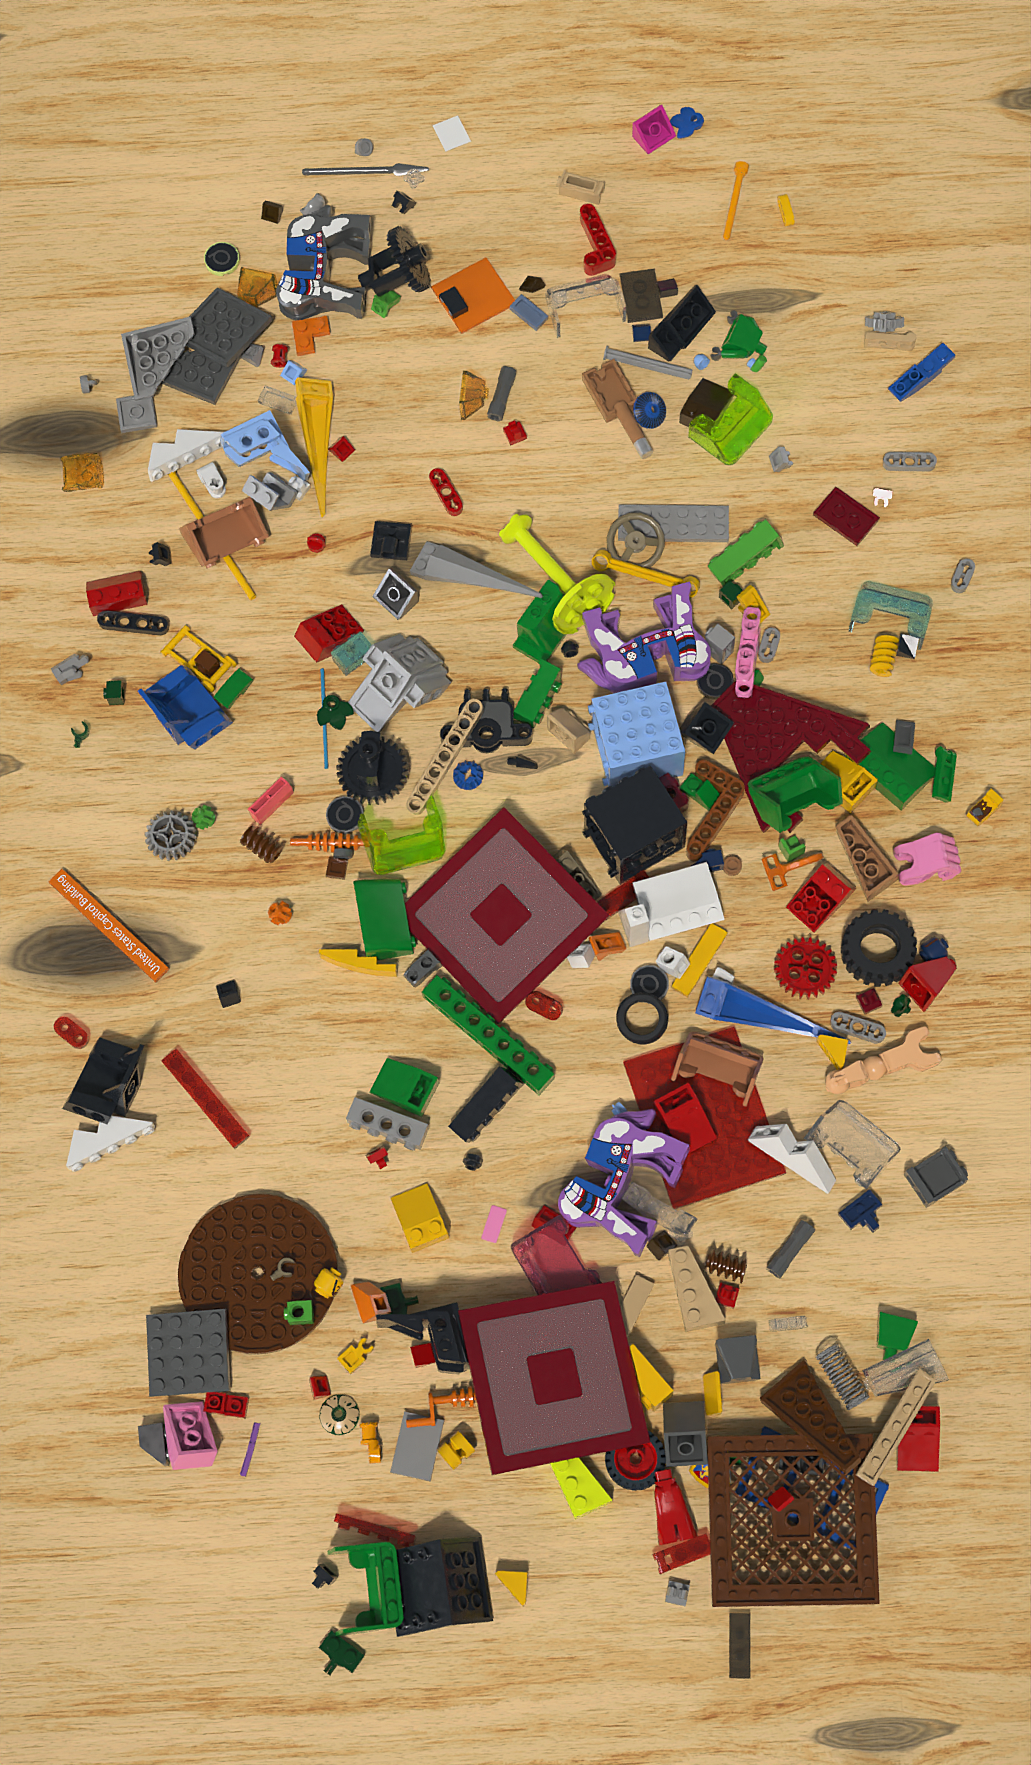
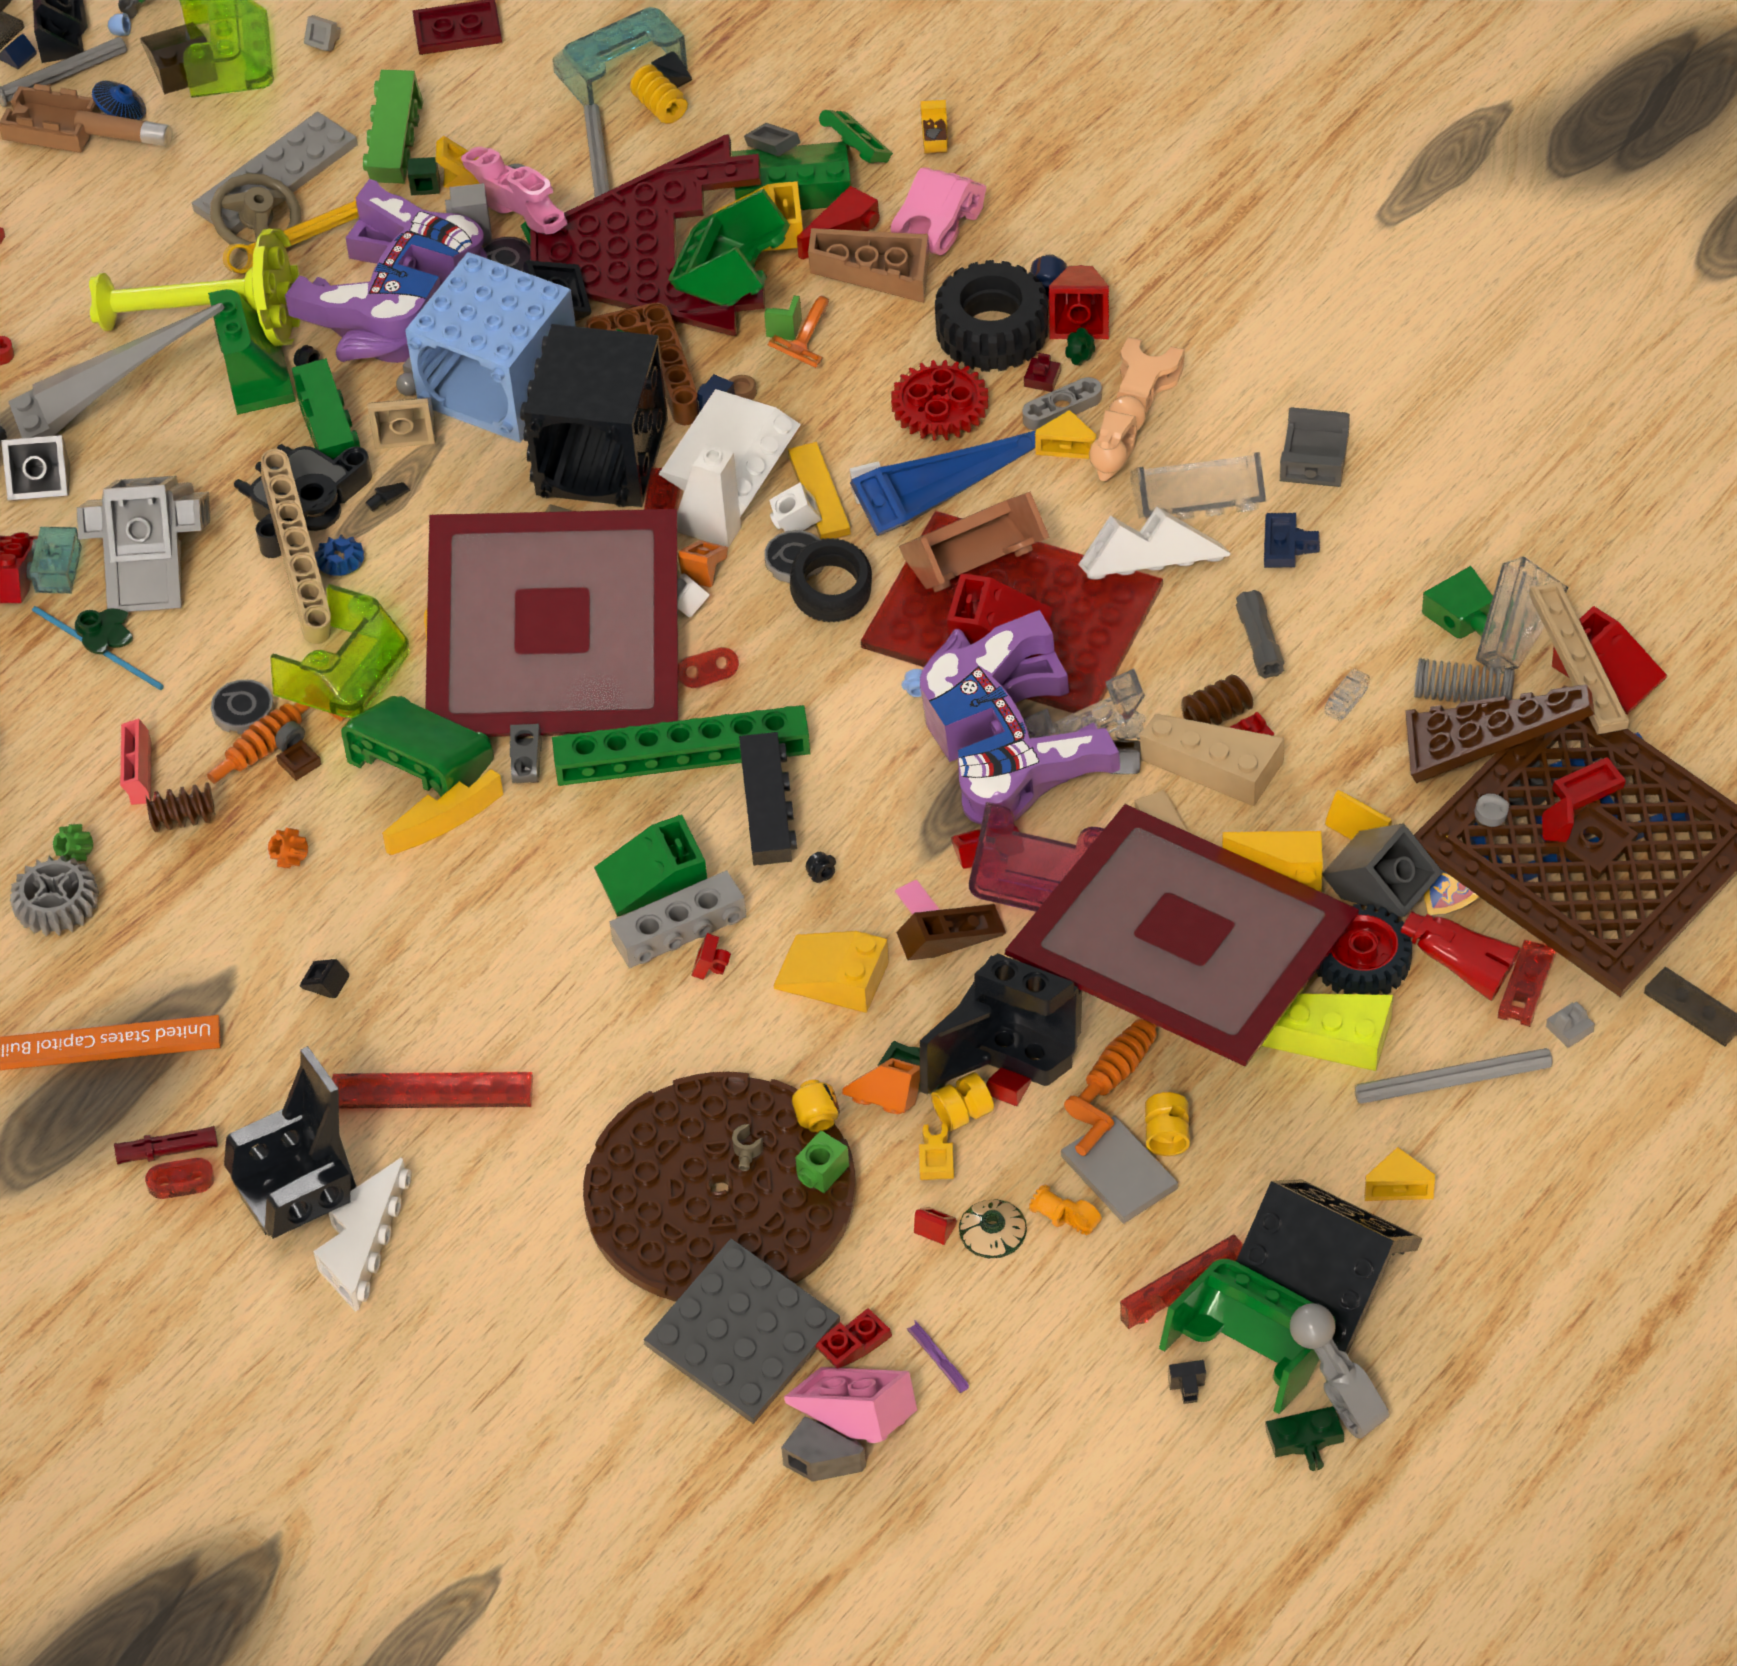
camera: 50 degrees left, 20 degrees down
black piece [336,731,409,805] -> none
dark grey piece [715,1335,761,1384] -> none
red slope [786,863,856,933] -> none
none -> dark red pin [114,1126,218,1165]
none -> light grey axle [584,104,610,198]
none -> red slope [797,186,880,260]
none -> reddish brown slope [896,904,1006,961]
none -> yellow wheel [931,1072,994,1132]
none -> light grey beam [1290,1303,1389,1439]
none -> light grey axle [1355,1048,1552,1104]
none -> light grey tile [1474,794,1509,827]
none -> red tile [1552,757,1626,811]

